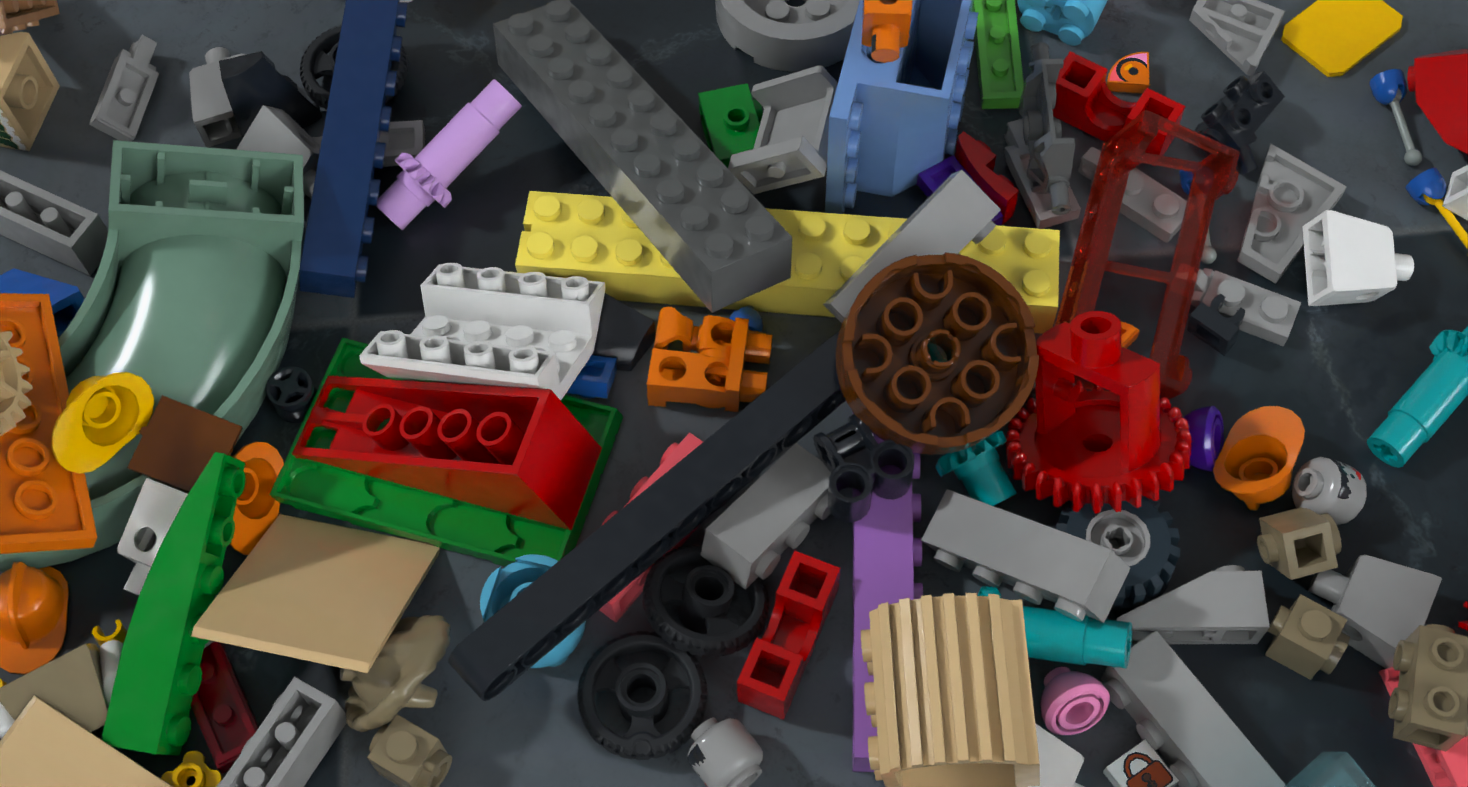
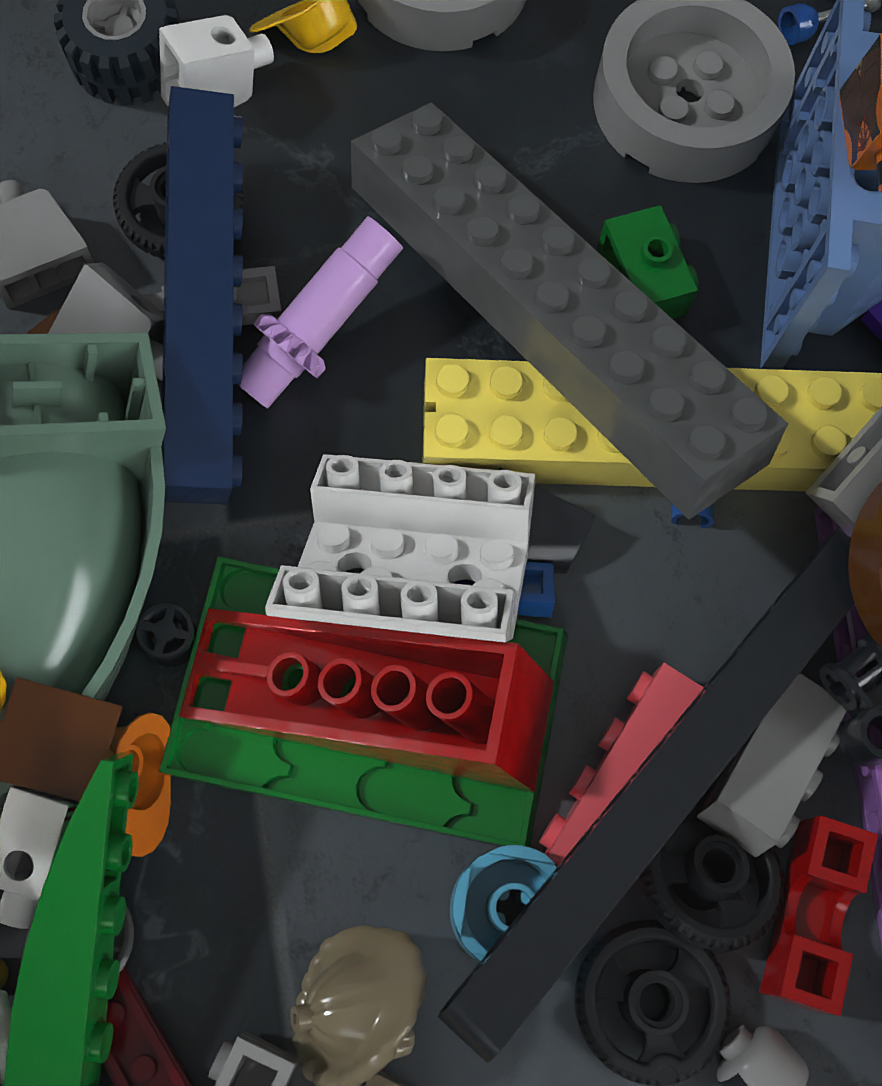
camera: 15 degrees left, 10 degrees up
tan piece [191,514,440,673] -> none
black slope [219,51,322,139] -> none
orange hips [647,306,773,412] -> none
light grey panel [728,66,838,194] -> none

